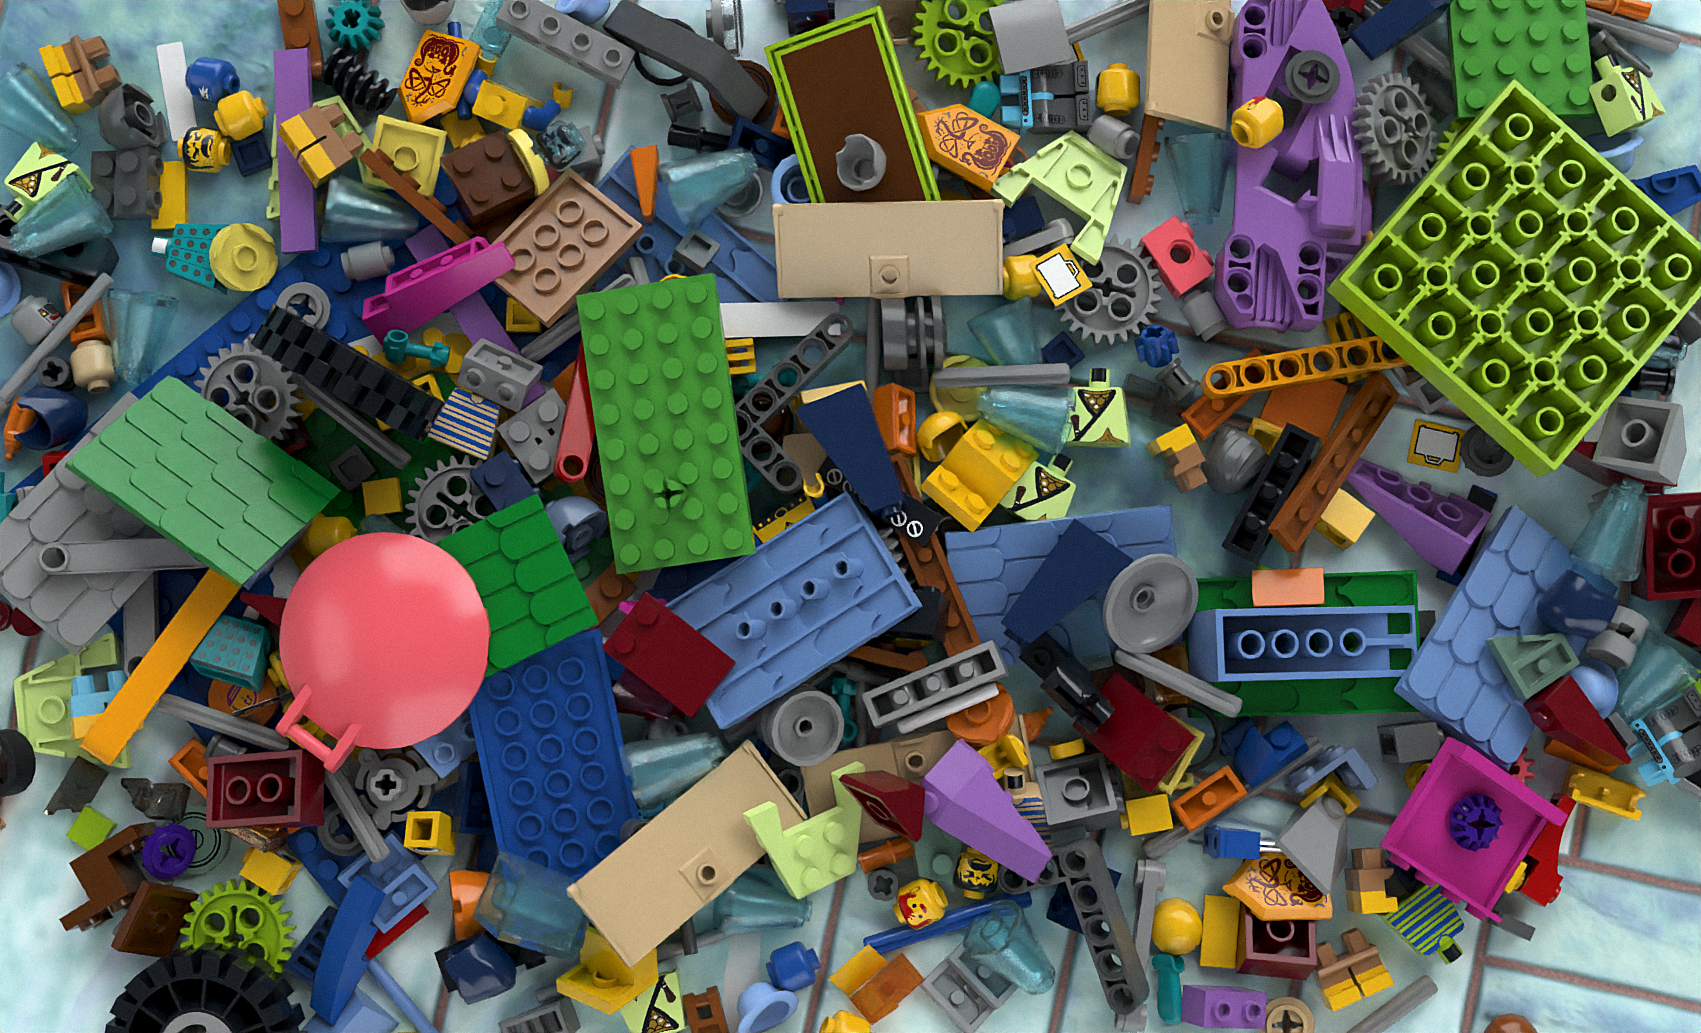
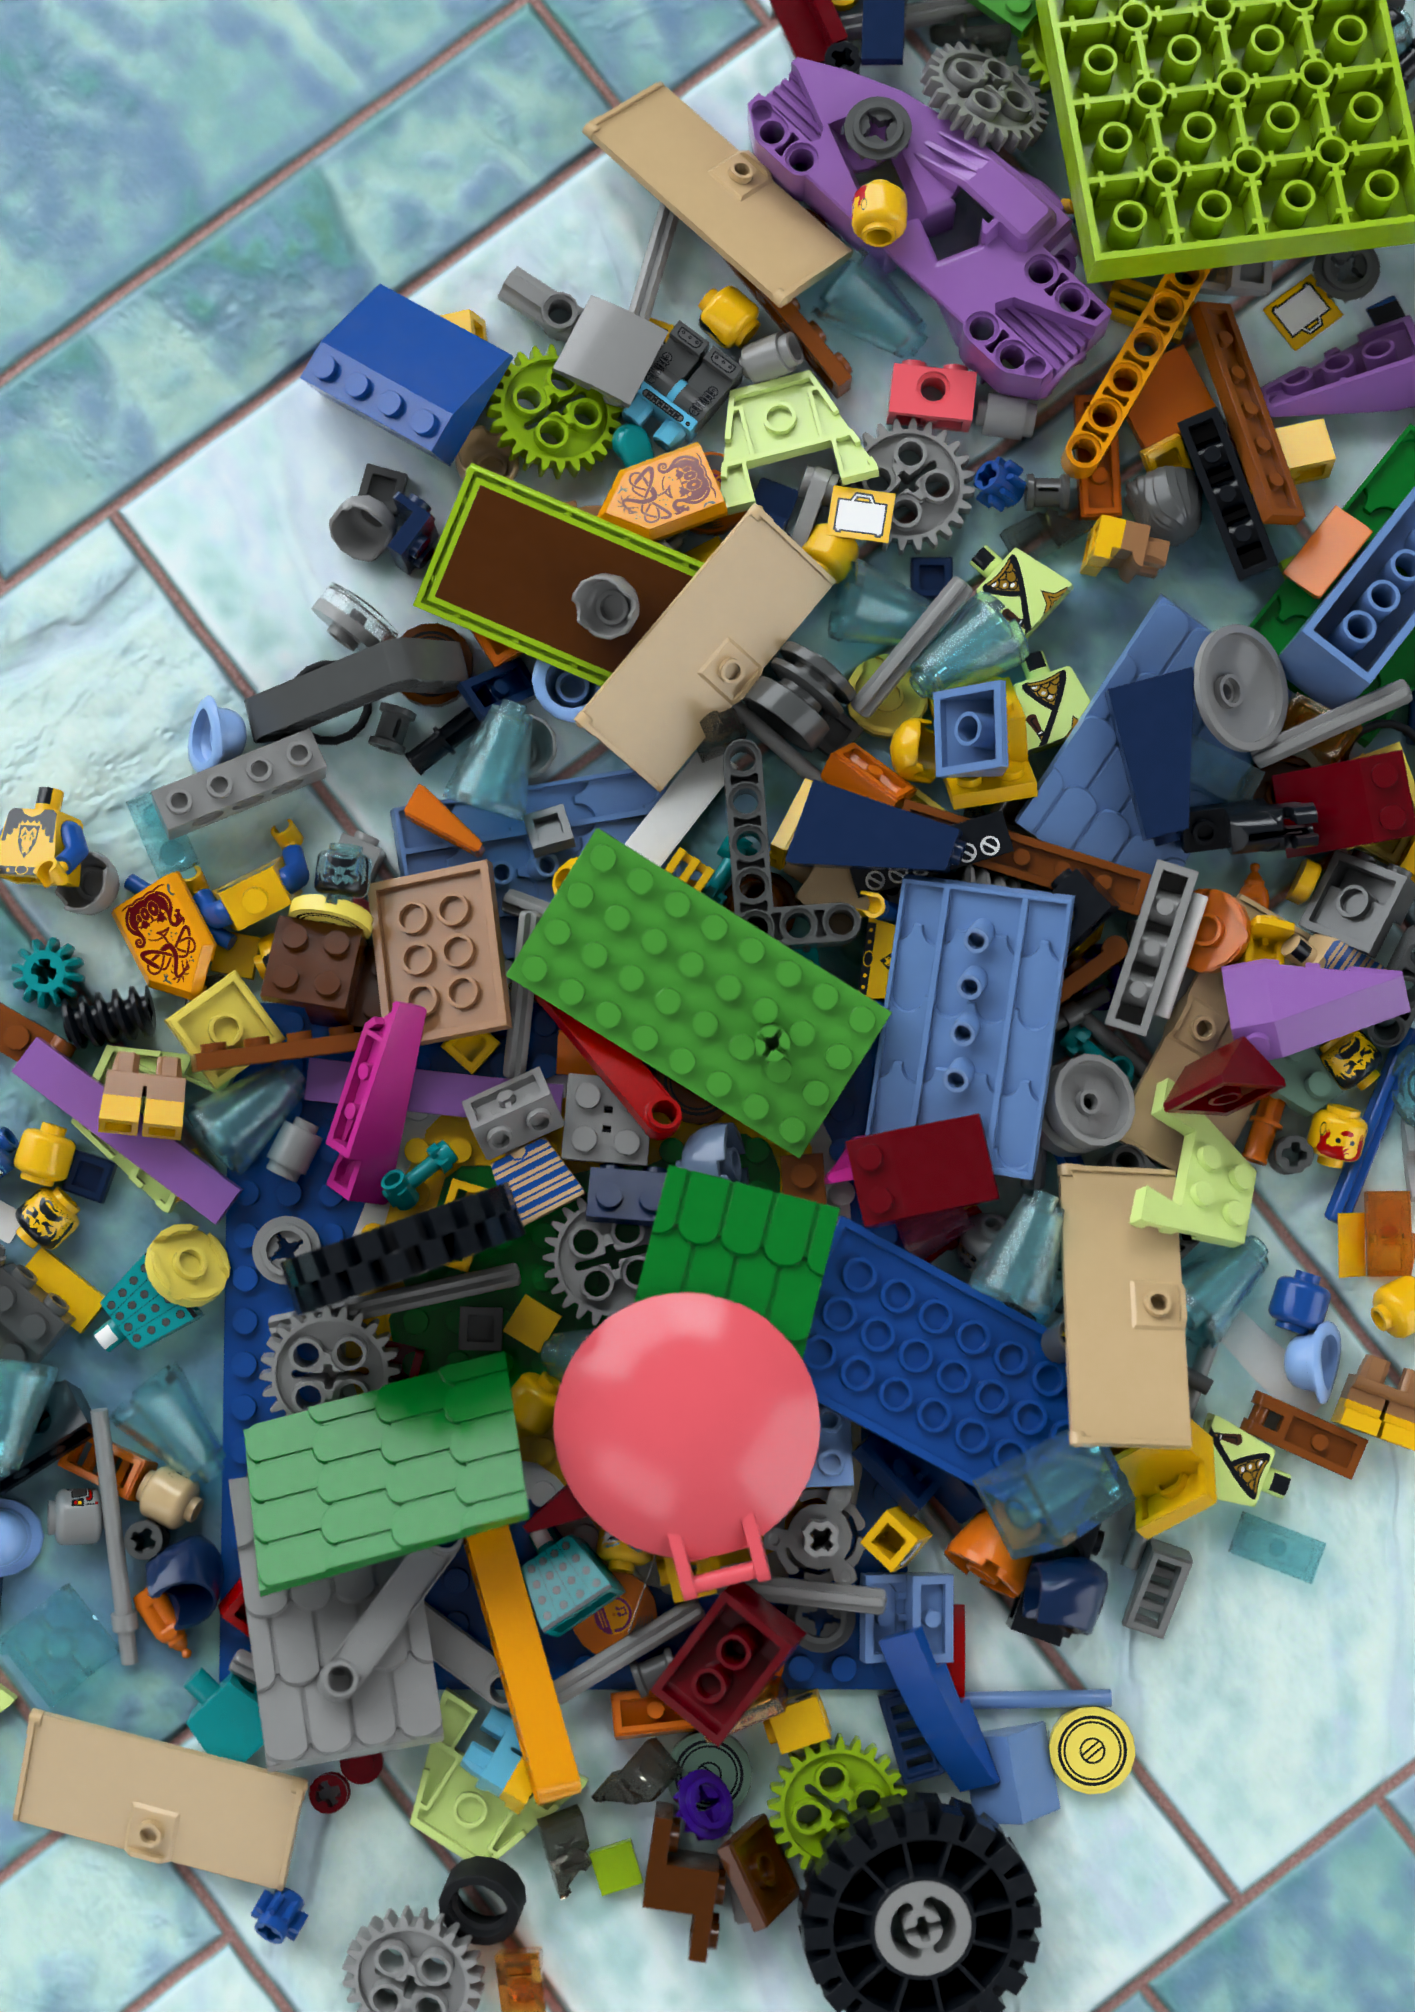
camera: 55 degrees left, 0 degrees up
none -> clear smoke slope [696,708,748,763]
none -> medium blue slope [933,680,1009,778]

